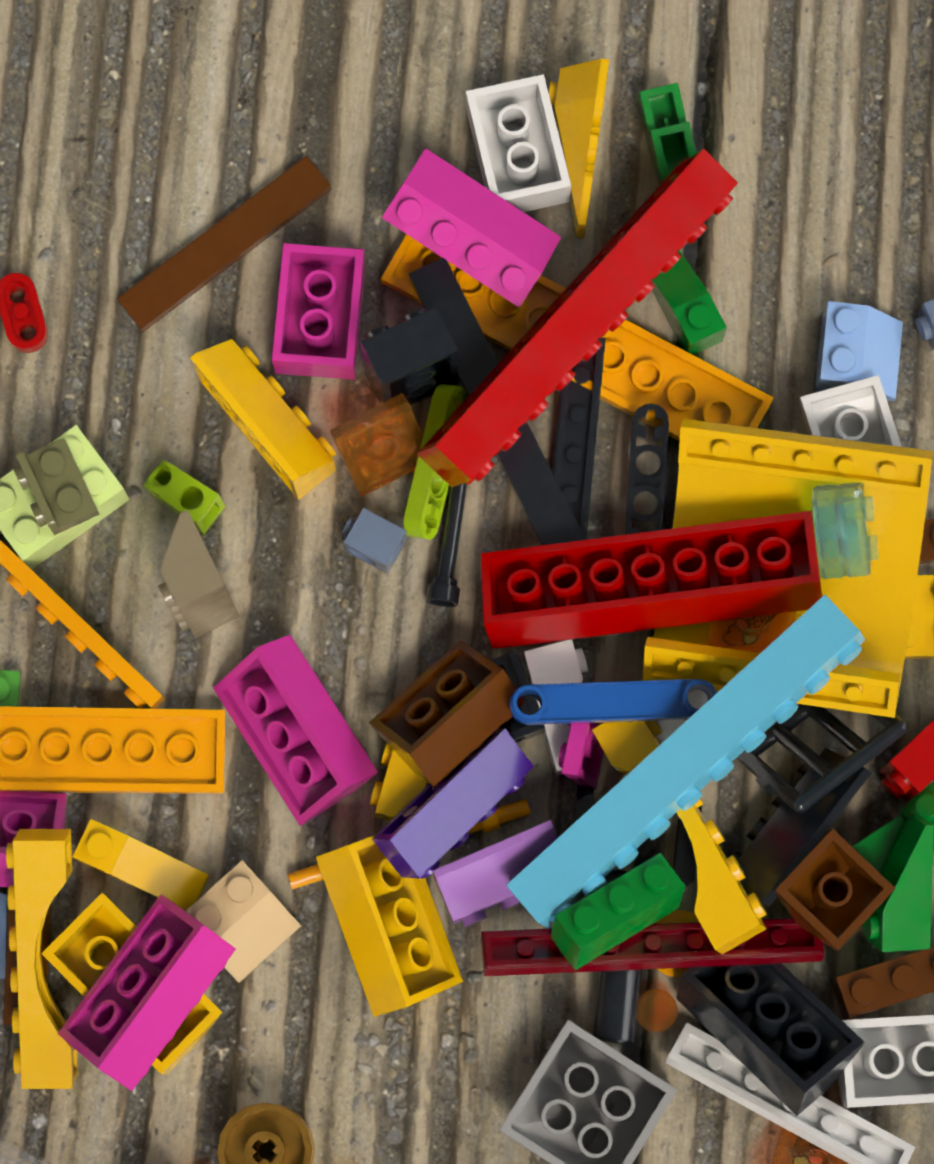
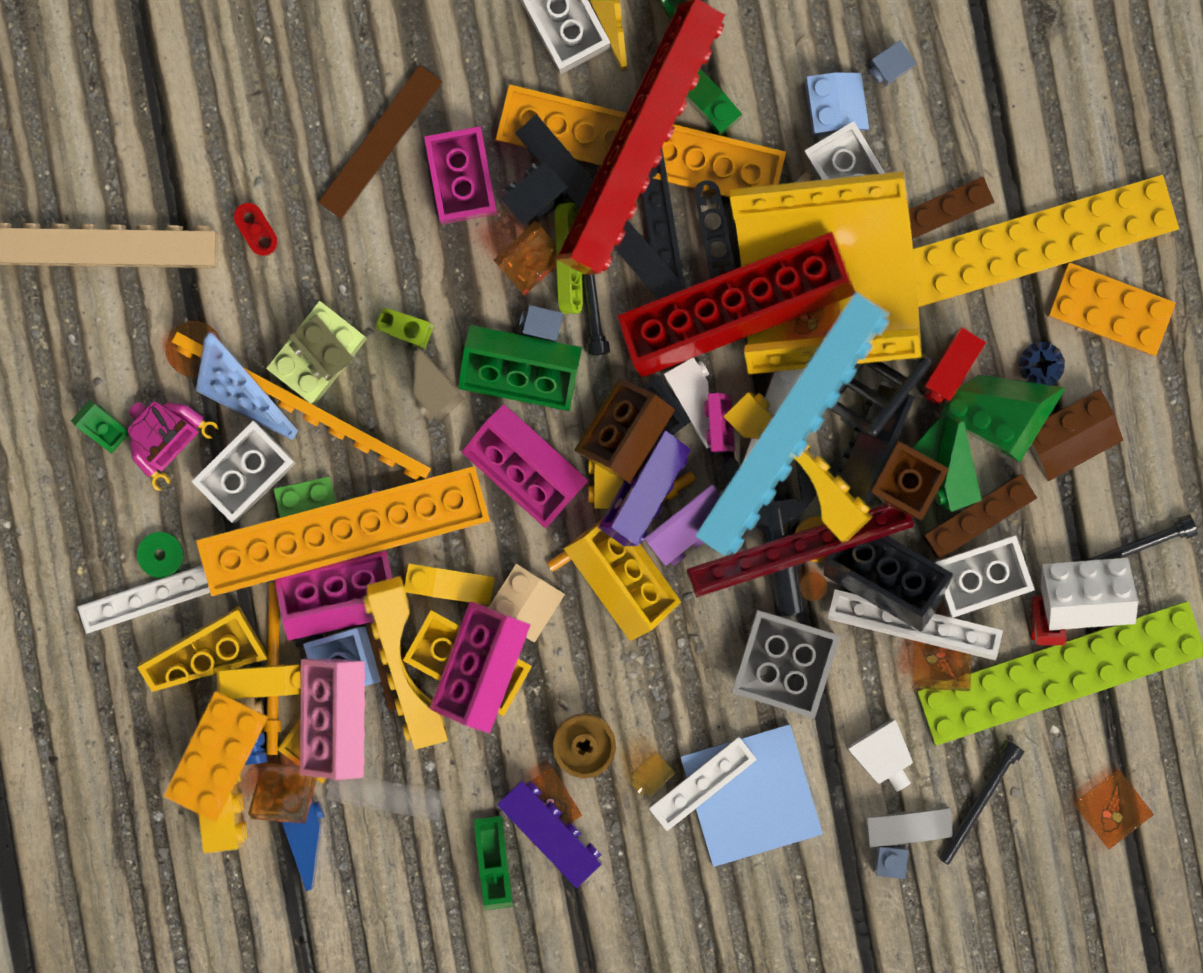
camera: 15 degrees left, 10 degrees up
yellow slope [190,339,336,500] -> none
dark pink slope [381,148,561,308] -> none
blue piece [509,679,717,725] -> none
green brick [551,853,685,971] -> none
clear light blue brick [812,482,879,579] -> none
none -> green slope [458,325,582,411]

